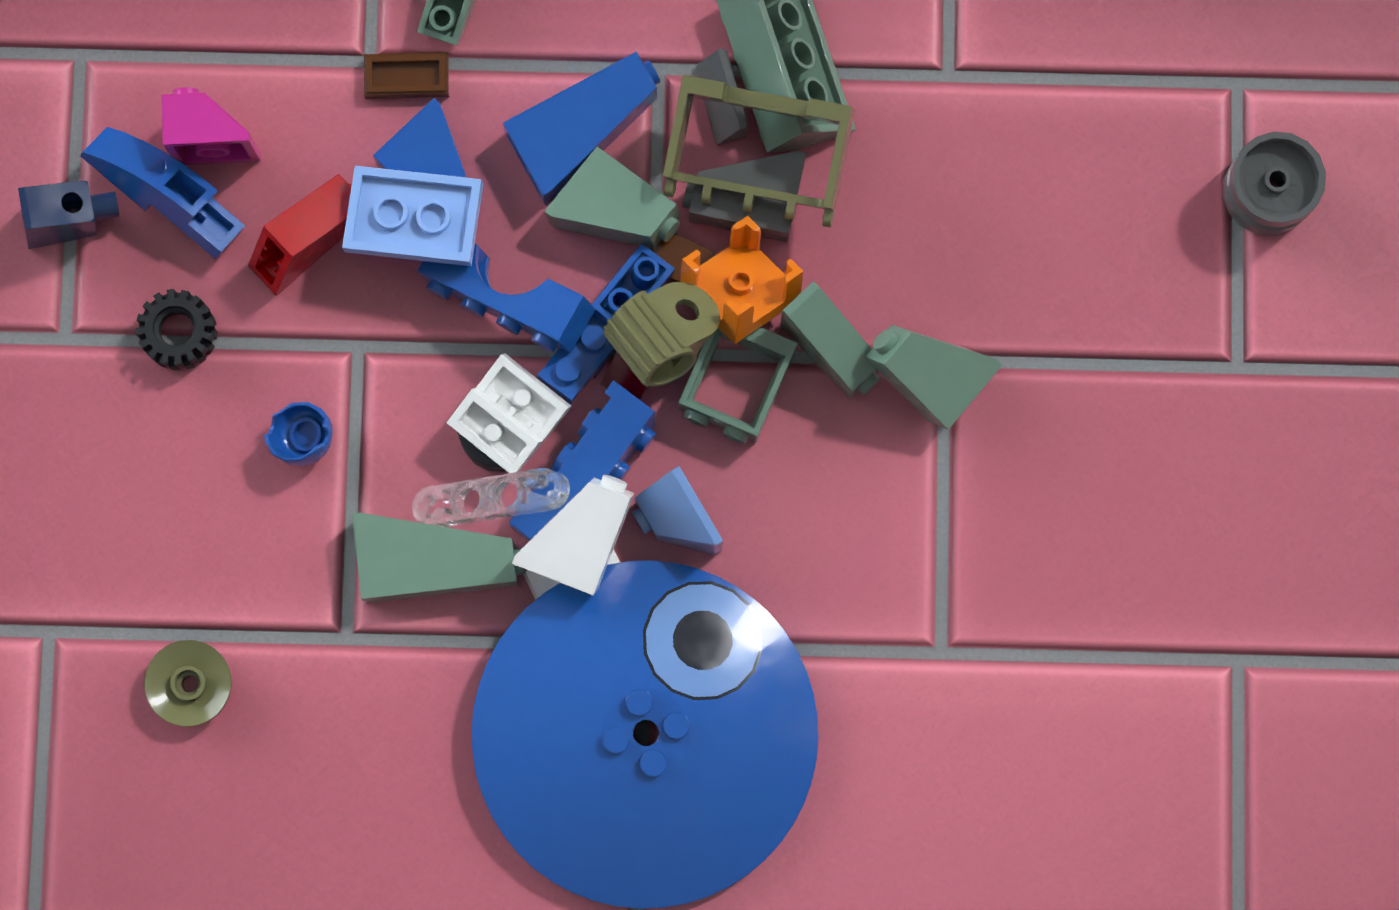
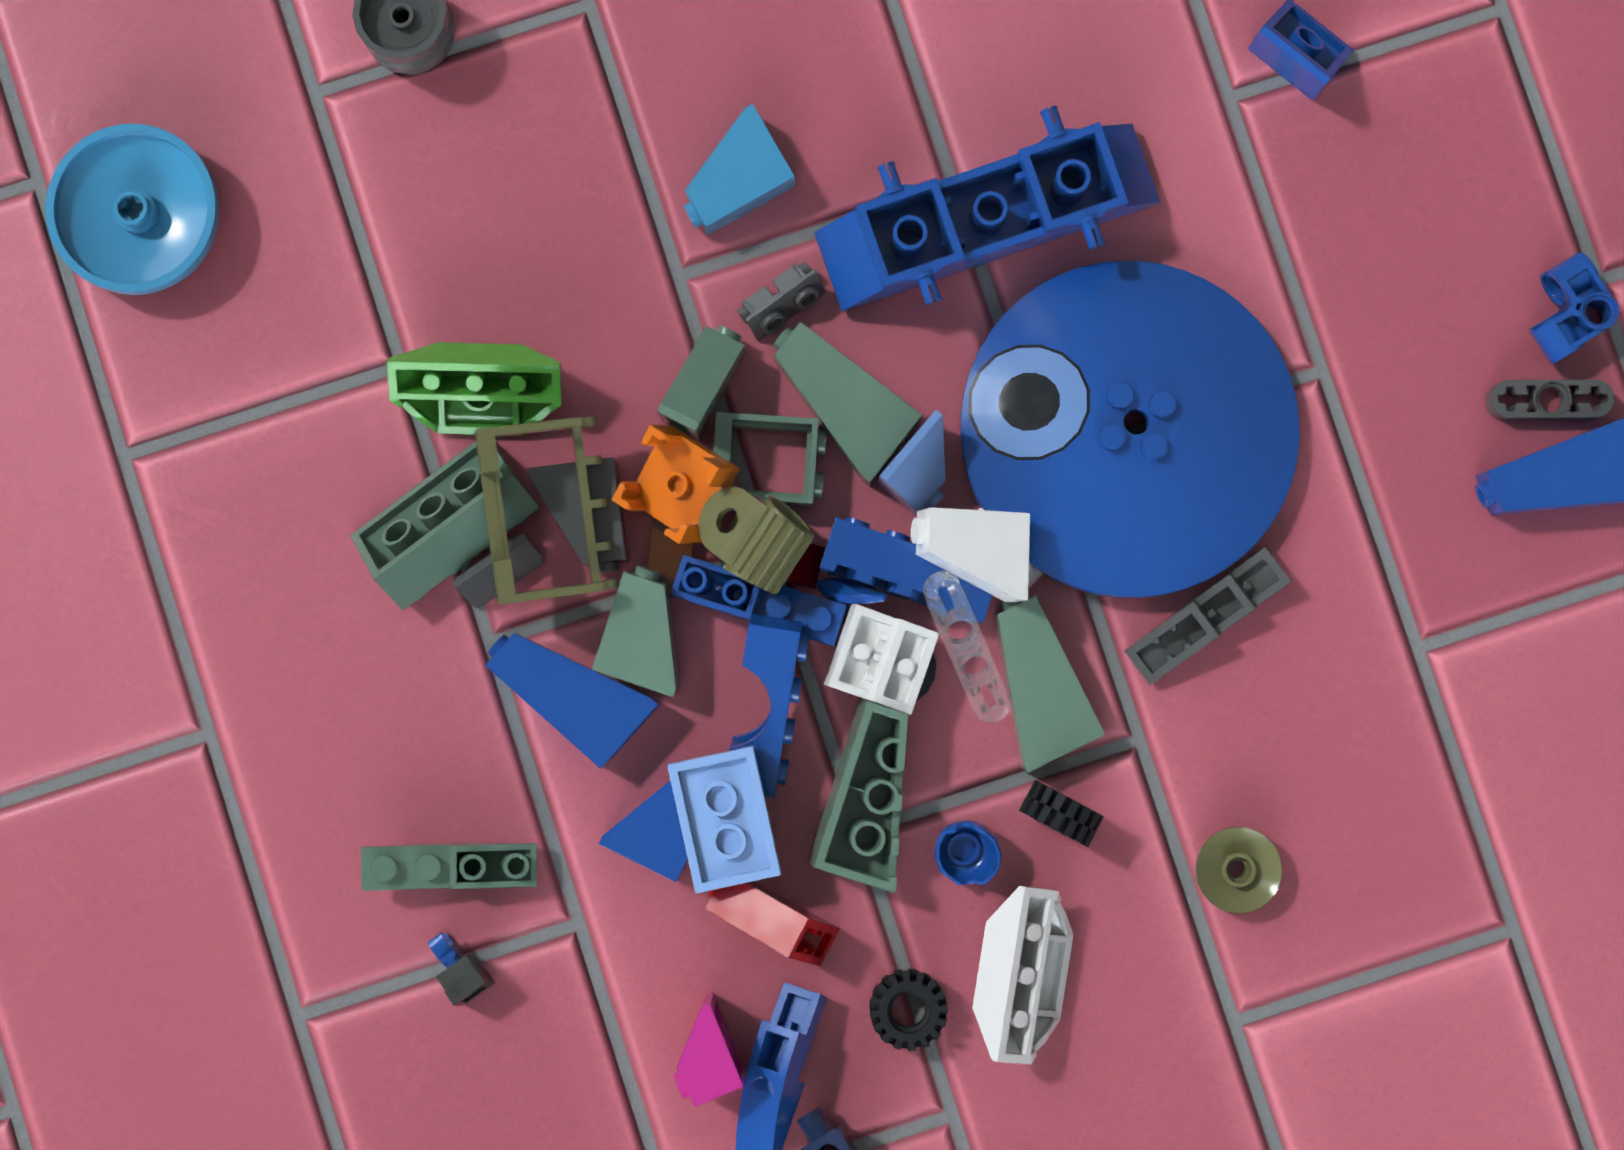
camera: 105 degrees left, 5 degrees up
reddish brown tile [364,52,449,99] -> none
sand green slope [865,325,1002,430] -> none
none -> bright green wedge [387,342,562,436]
none -> dark azure slope [683,104,795,235]
none -> dark grey hinge [737,262,826,341]
none -> sand green slope [773,322,922,486]
none -> sand green wedge [808,699,908,893]
none -> blue piece [814,105,1160,313]
none -> blue bar [816,578,887,604]
none -> white wedge [972,886,1074,1064]
none -> black tyre [1019,780,1104,847]
none -> dark grey slope [1125,545,1292,685]

